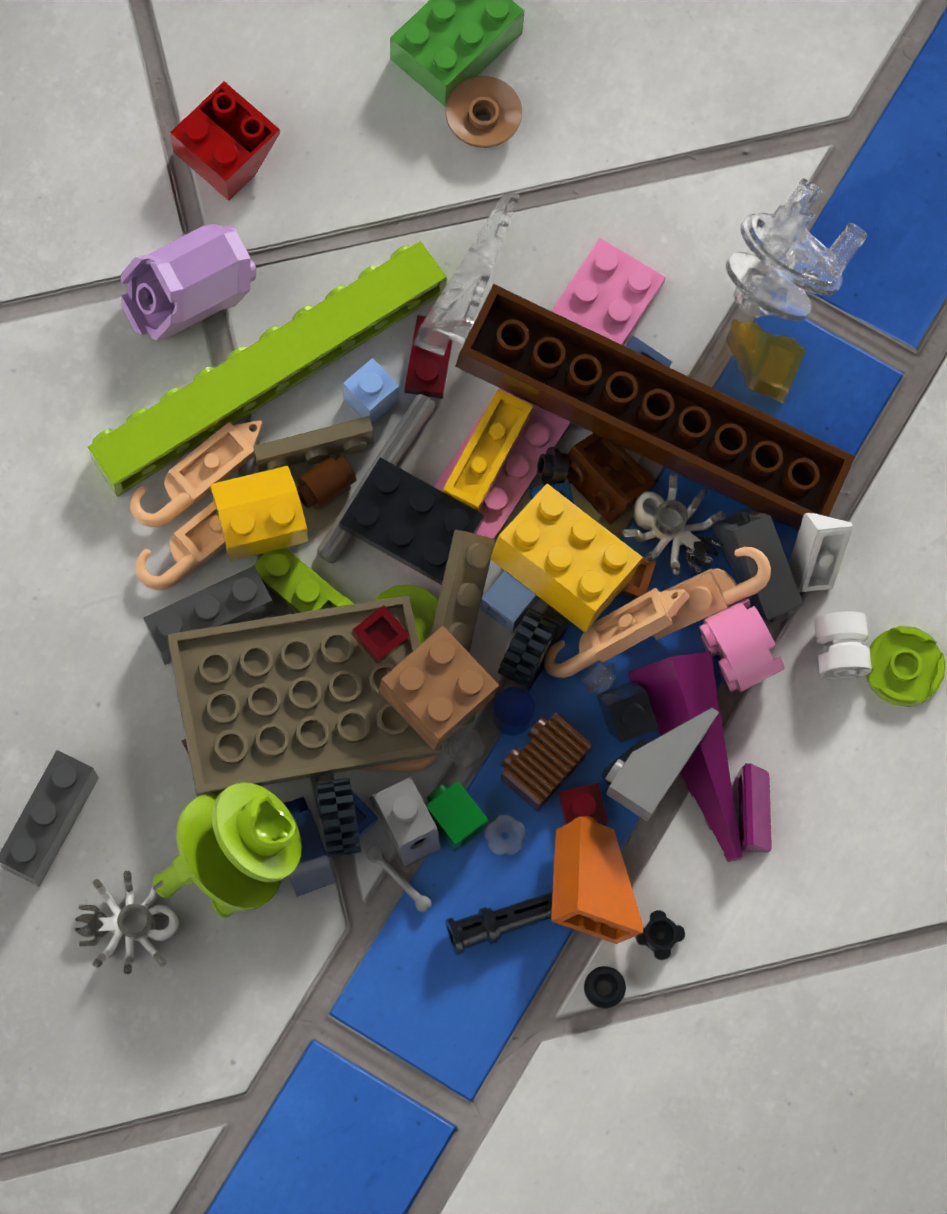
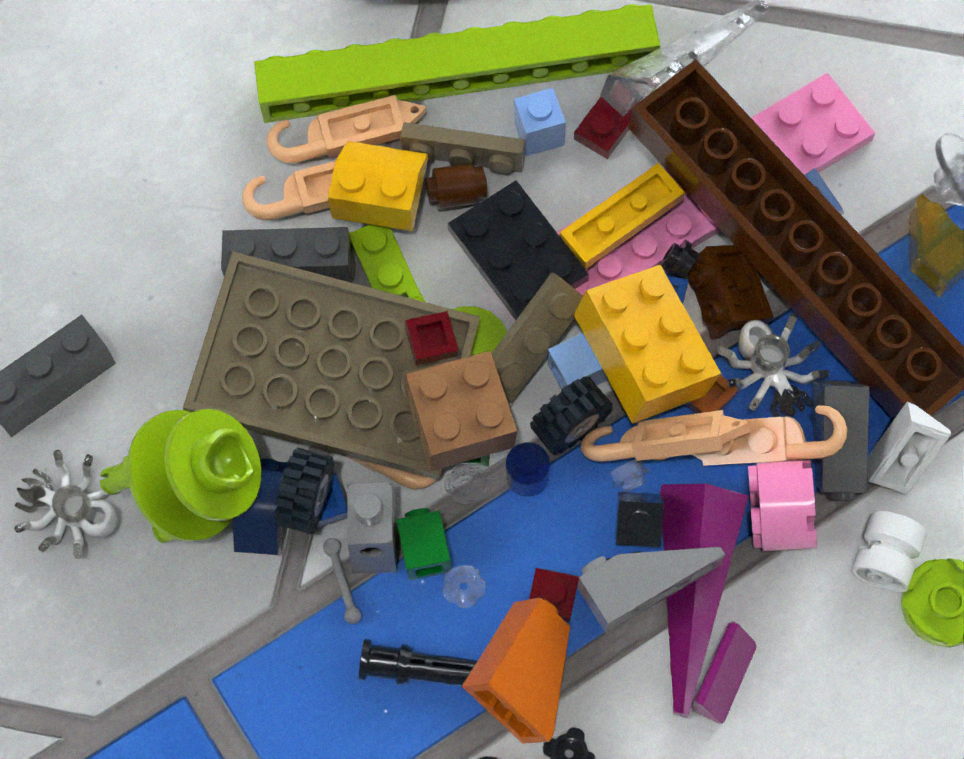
camera: 35 degrees right, 5 degrees down
light grey axle [317,394,435,564] -> none
reddish brown brick [500,713,593,812] -> none

